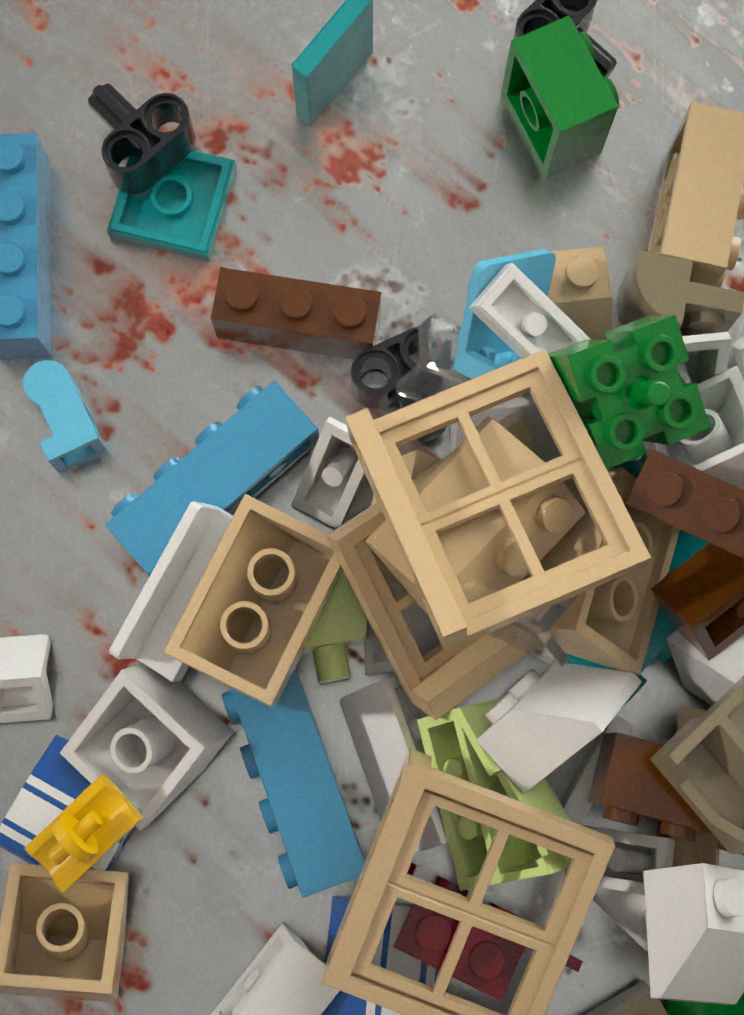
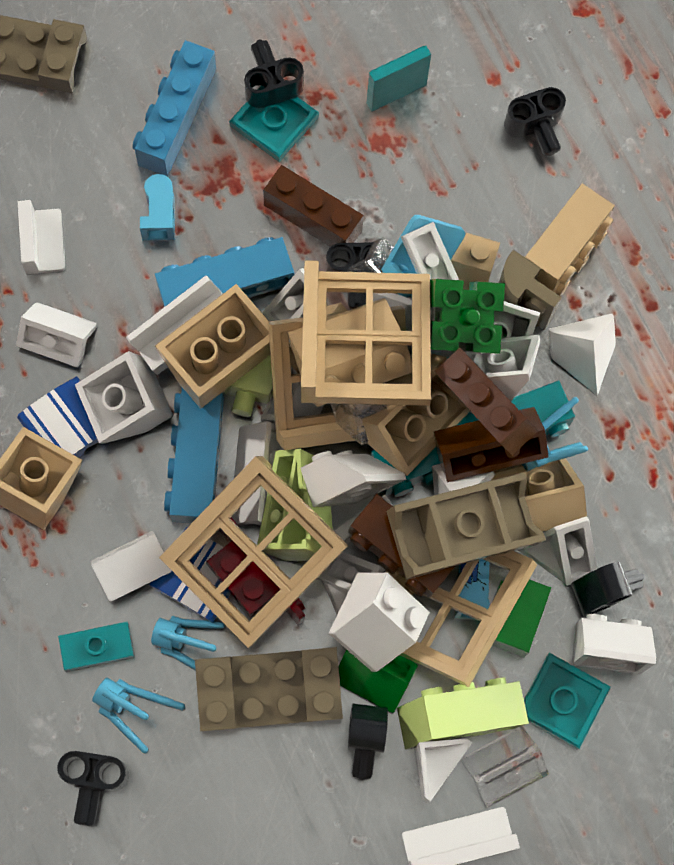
camera: 20 degrees right, 5 degrees down
yellow hips [24,774,144,893] -> none
green brick [501,15,619,178] -> none

